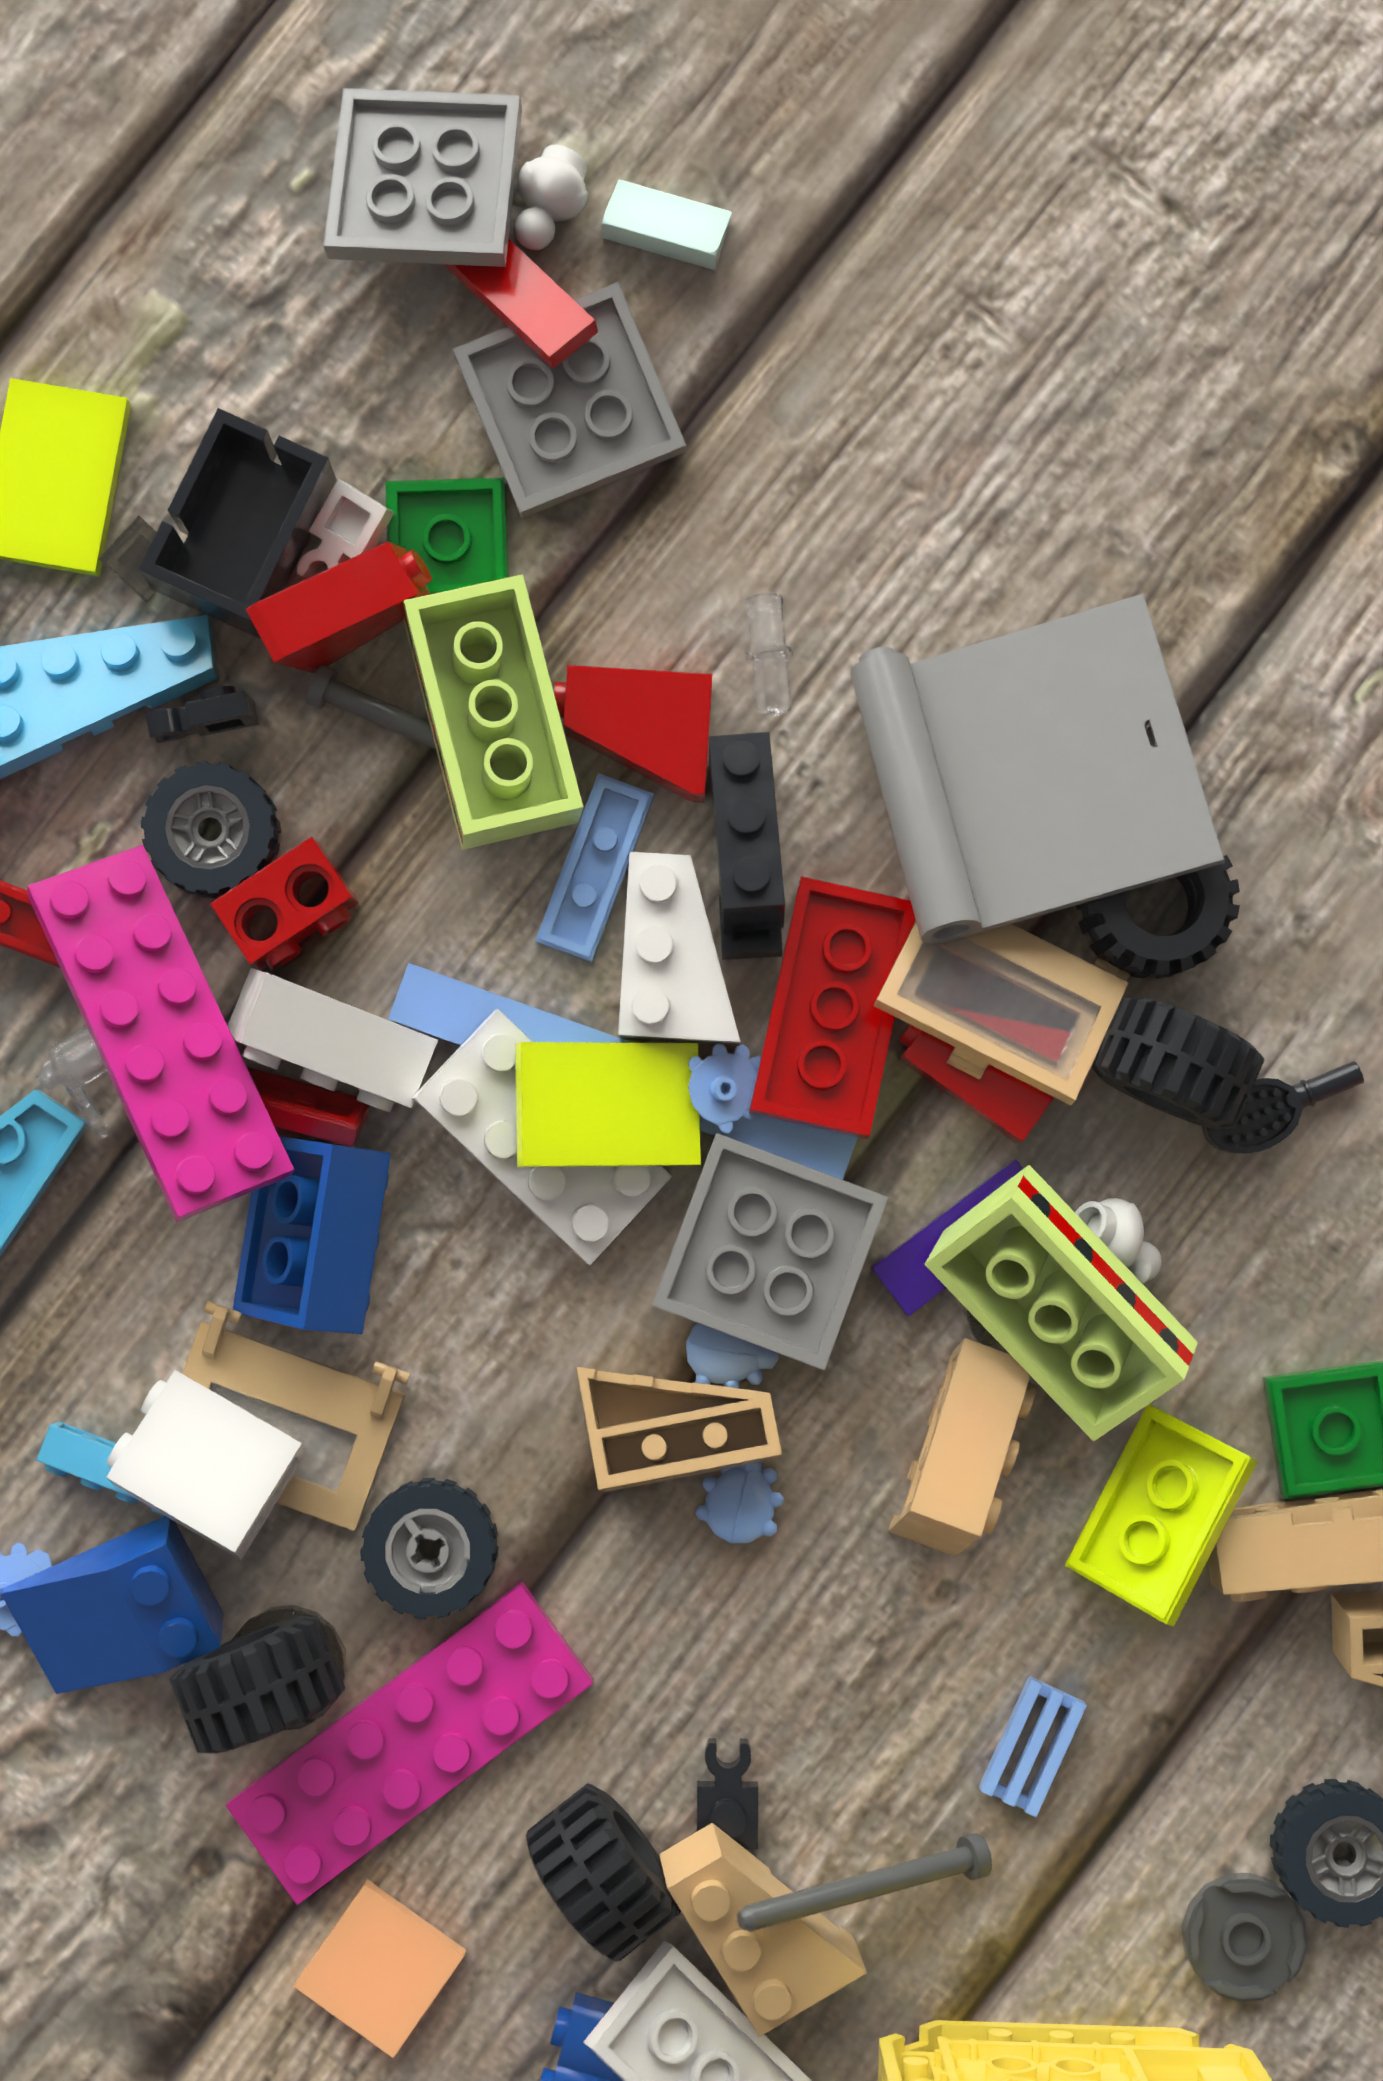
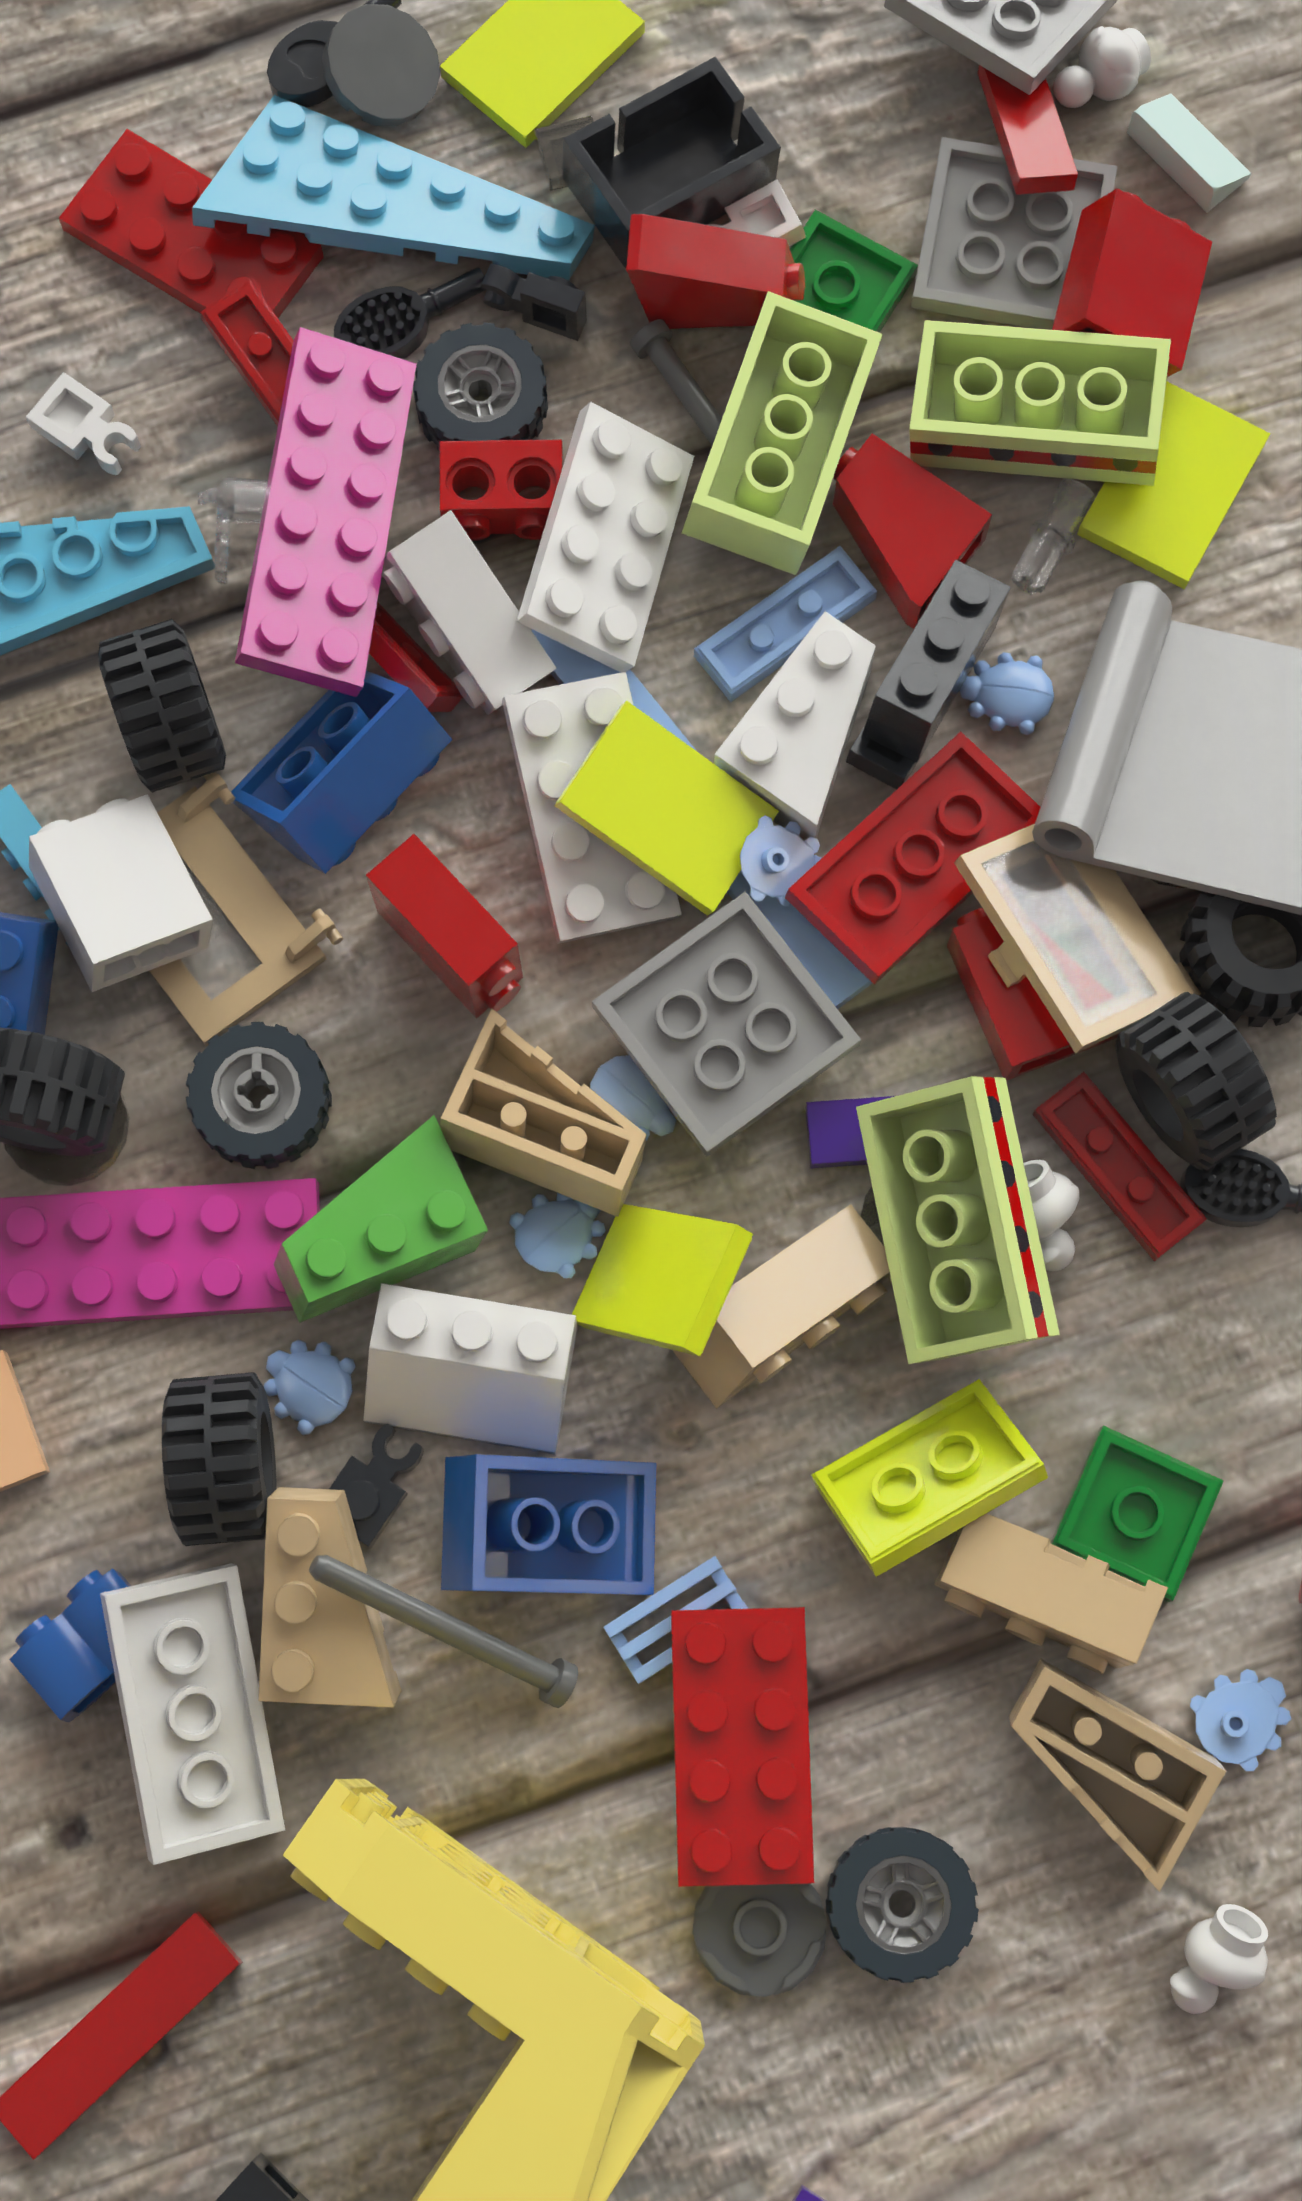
camera: 35 degrees right, 10 degrees down
none -> black tyre [98,619,226,793]
none -> light blue piece [264,1340,355,1435]
none -> bright green wedge [273,1115,488,1323]
none -> black piece [334,267,486,359]
none -> white slope [363,1283,578,1454]
none -> red brick [366,834,523,1019]
none -> blue slope [441,1454,657,1595]
none -> white plate [516,402,694,672]
none -> neon yellow tile [572,1204,753,1356]
none -> red plate [671,1607,815,1887]
none -> yellowish green brick [909,320,1171,486]
none -> light blue piece [959,652,1054,735]
none -> red tile [1032,1071,1207,1262]
none -> red brick [1052,188,1213,377]
none -> neon yellow tile [1077,381,1270,590]

